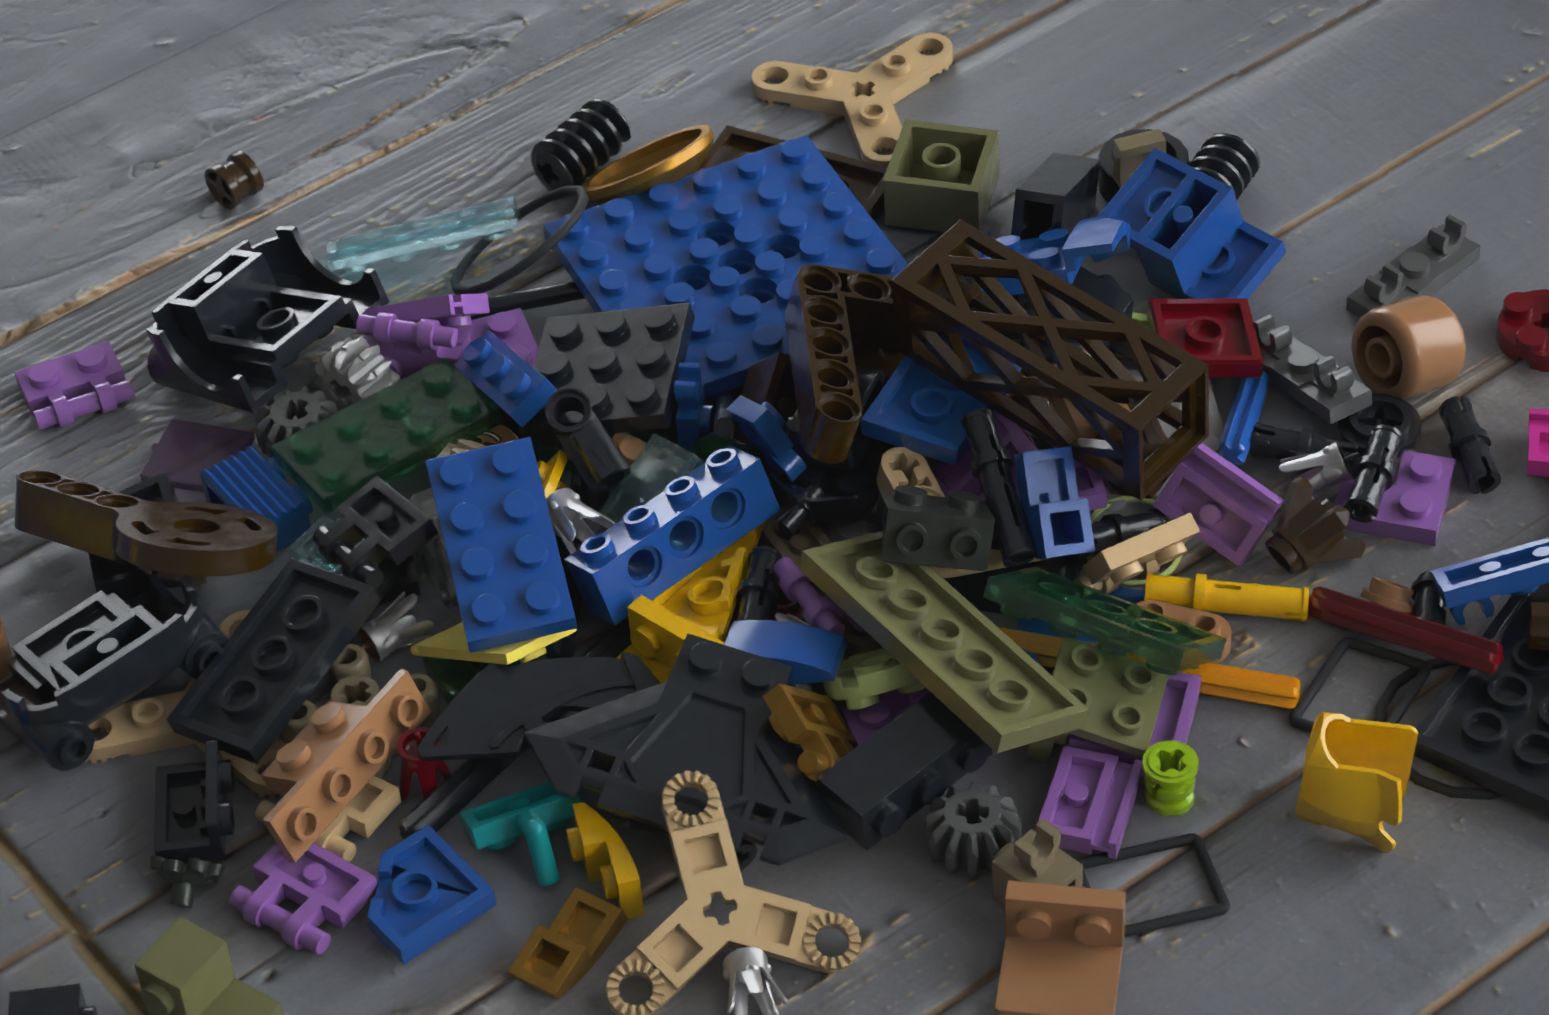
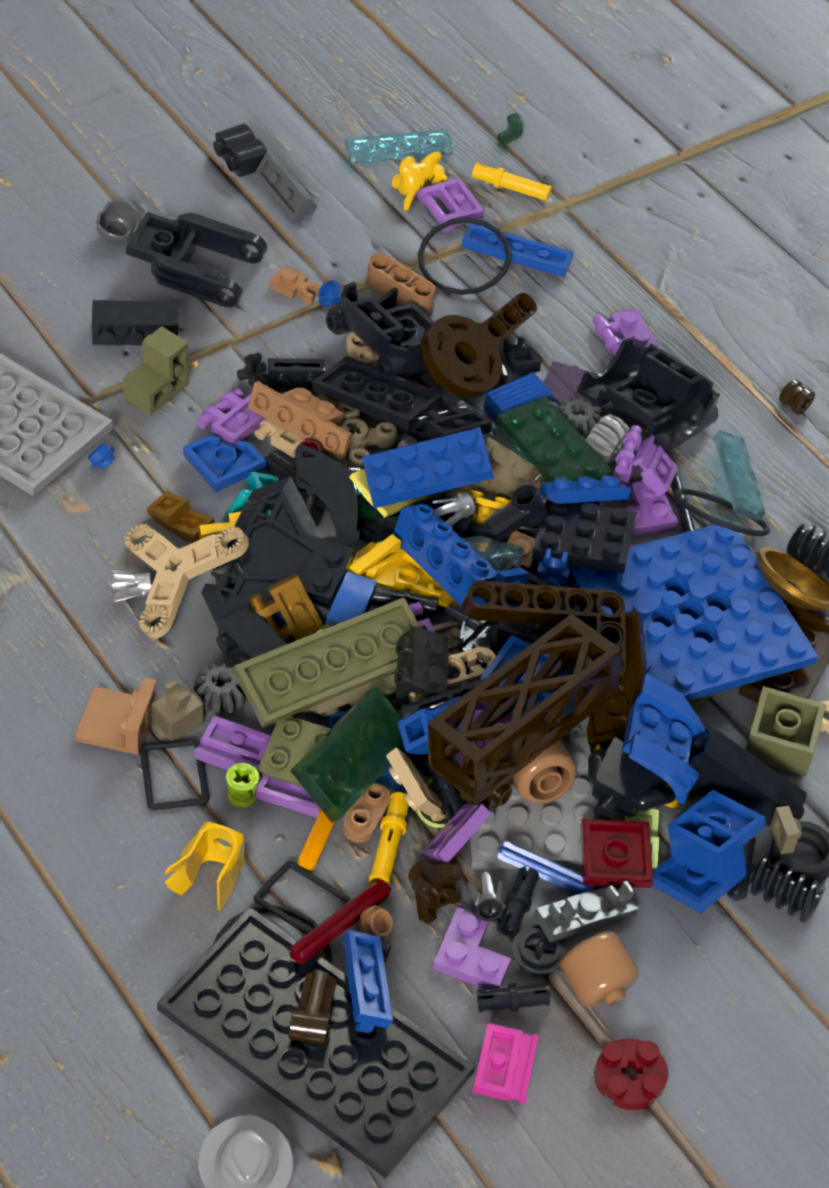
camera: 85 degrees right, 5 degrees up
black pin [1344,424,1404,523] -> none
dark grey plate [1346,214,1481,317] -> none

